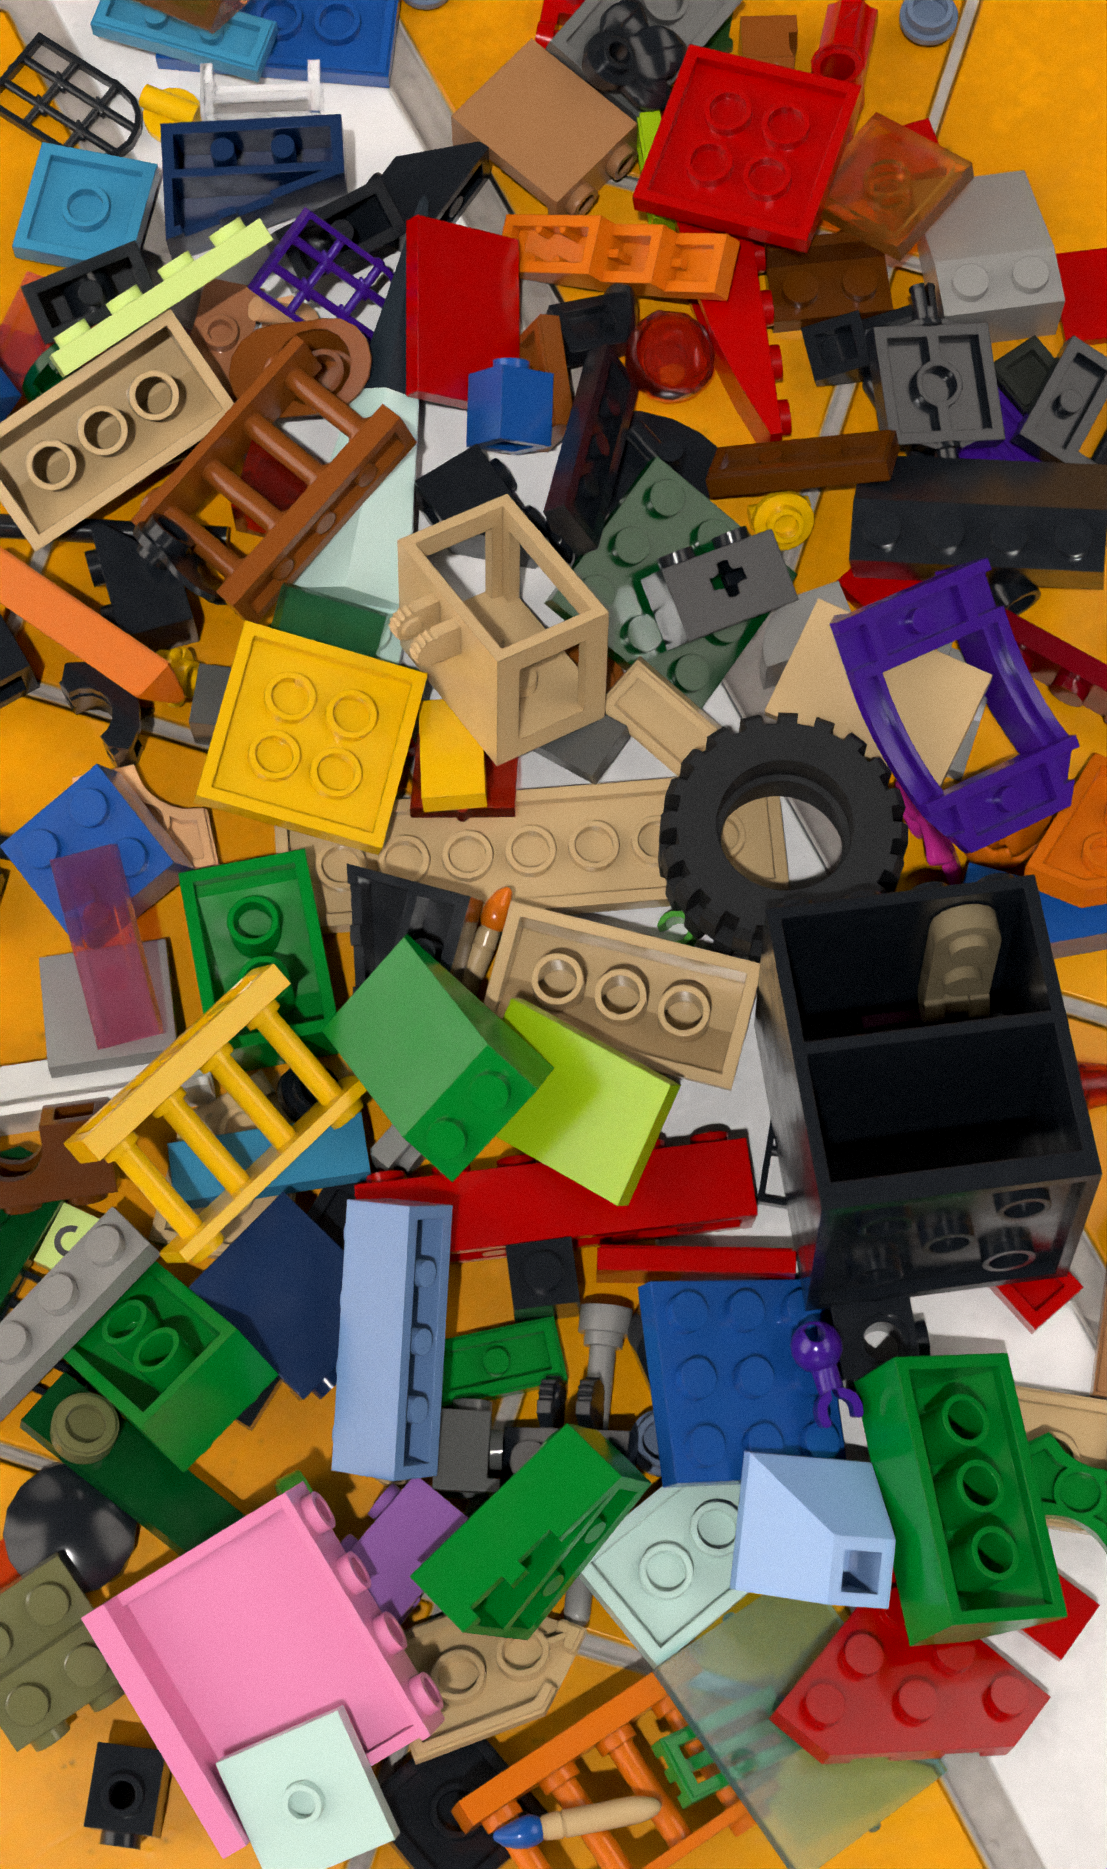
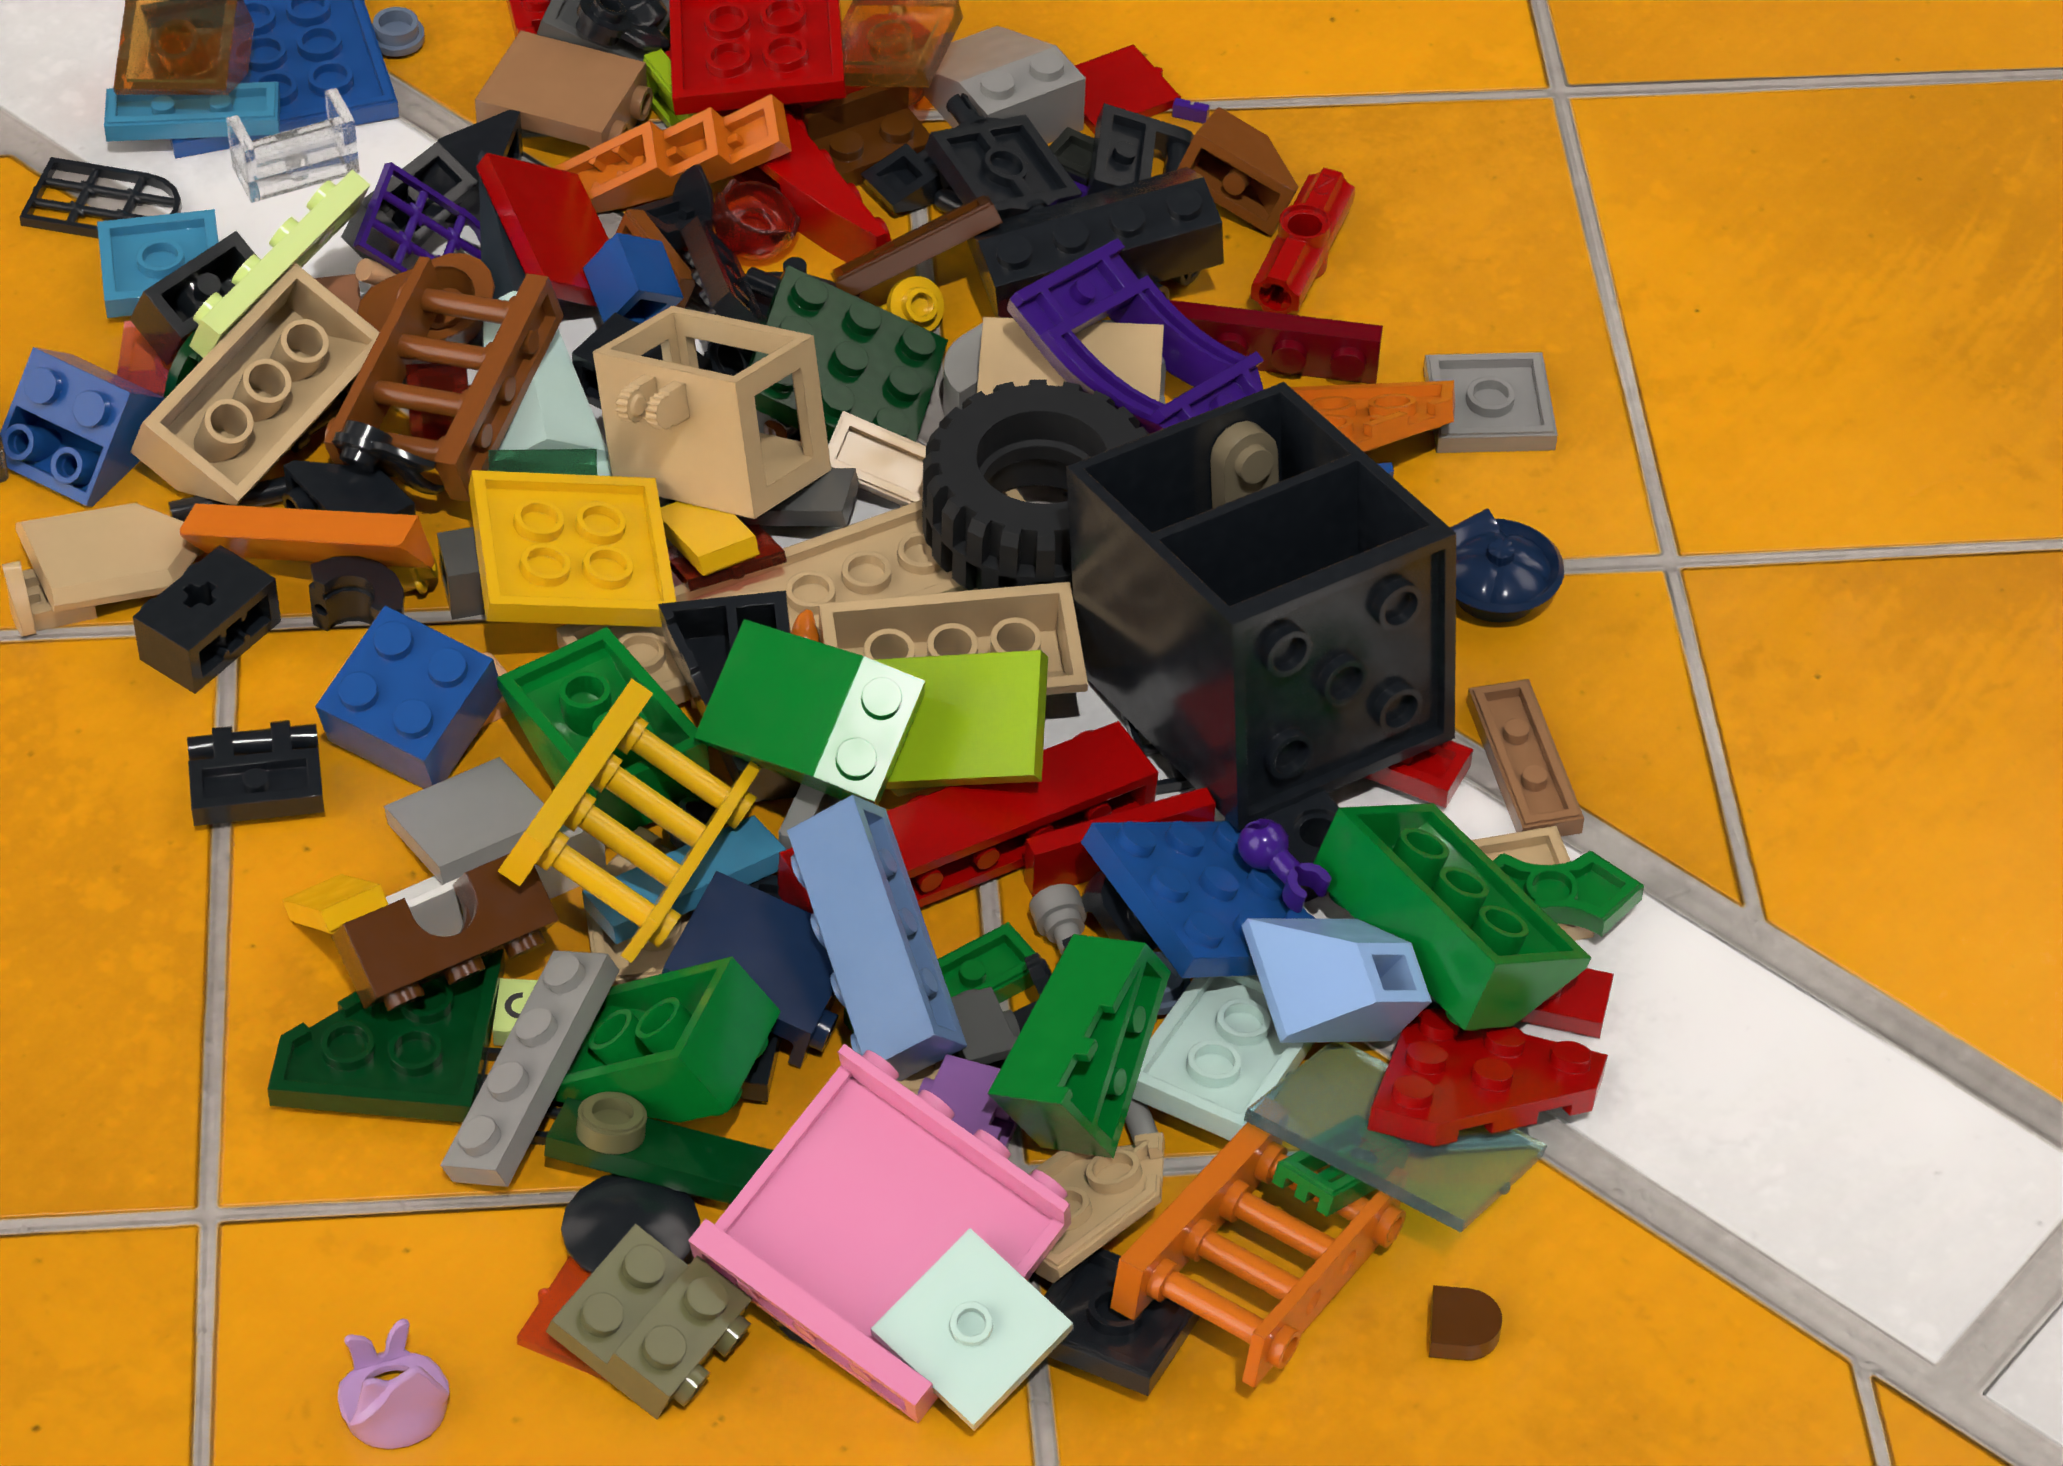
camera: 25 degrees left, 25 degrees down
clear pink tile [50,844,165,1050] -> none
black brick [83,1742,171,1850] -> none
yellow plate [139,84,203,142] -> none
dark blue wedge [160,114,348,260] -> none
tan piece [493,1796,662,1849] -> none
black brick [505,1237,580,1324] -> none
black brick [640,526,799,651] -> none

